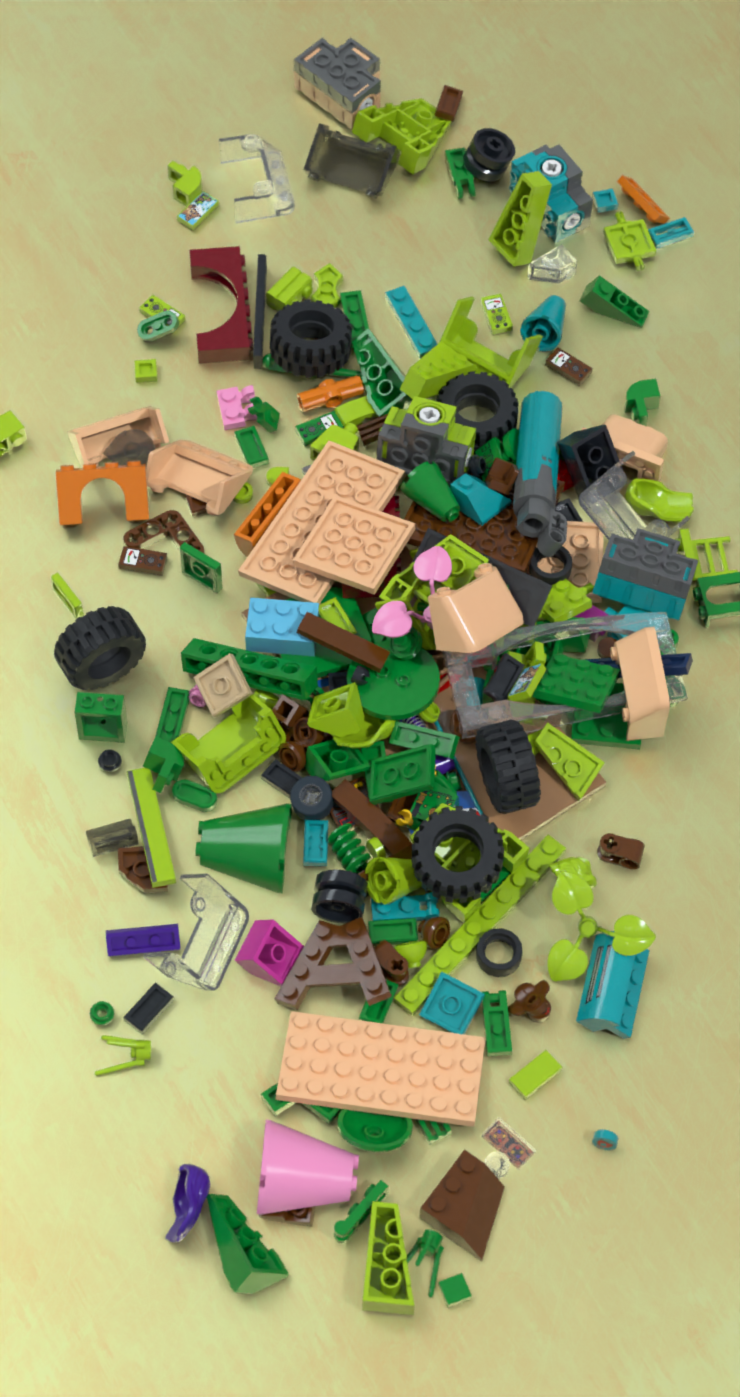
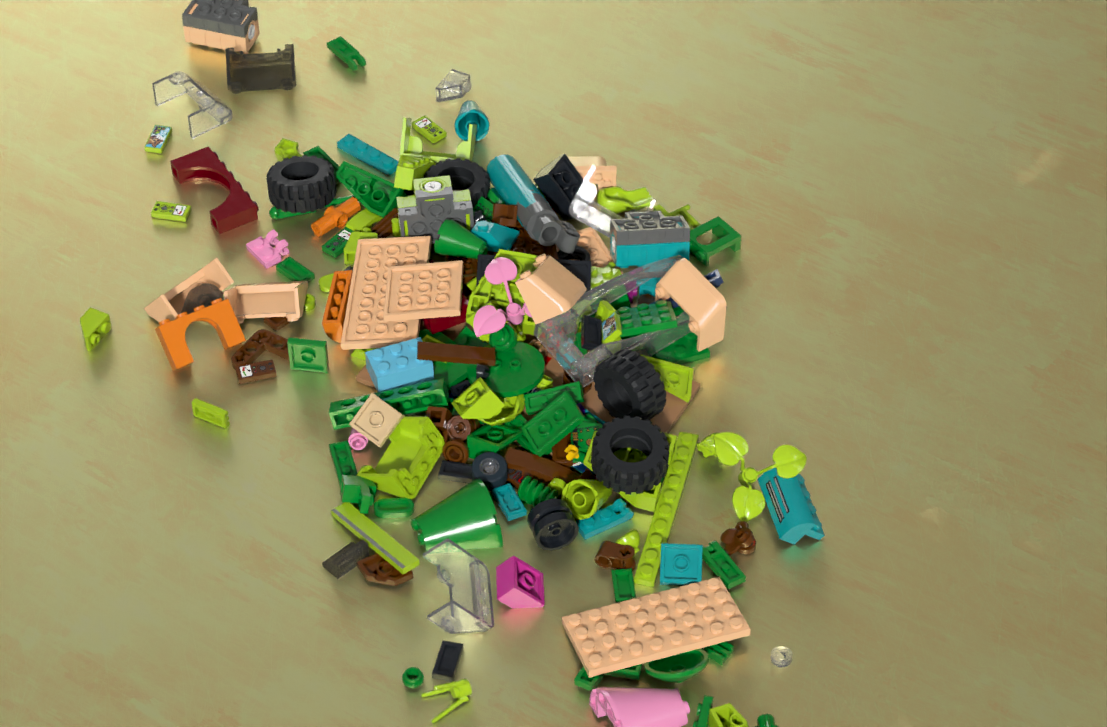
camera: 25 degrees left, 15 degrees down
black tyre [54,606,146,690] -> none
green window [74,692,128,743] -> none
black plate [98,749,122,772] -> none
dark purple plate [106,924,180,956] -> none
lime tile [134,359,157,383] -> none
plate [137,310,179,342] -> none
lime brick [168,161,202,207] -> none
green plate [248,397,280,433] -> none
black tile [253,254,267,369] -> none
lime brick [266,266,313,312] -> none
plate [274,917,392,1010] -> none
lime wedge [352,98,452,174] -> none
green tile [368,918,418,946] -> none
reddish brown brick [418,917,450,950] -> none
reddish brown wedge [420,1149,505,1262] -> none
reddish brown tile [434,85,463,122] -> none
black wheel [463,128,515,182] -> none
black tyre [476,928,523,977] -> none
clear tile [482,1117,536,1170] -> none
lime wedge [488,171,552,267] -> none
piece [509,144,593,243] -> none
lime tile [509,1050,563,1100] -> none
reddish brown tile [545,347,593,386] -> none
green slope [579,275,649,328] -> none
teal plate [592,189,618,213] -> none
teal tile [592,1129,619,1150] -> none
reddish brown piece [597,833,645,870] -> none
lime plate [603,211,656,271] -> none
orange plate [617,175,670,224] -> none
green brick [624,379,661,426] -> none
teal tile [648,217,694,249] -> none

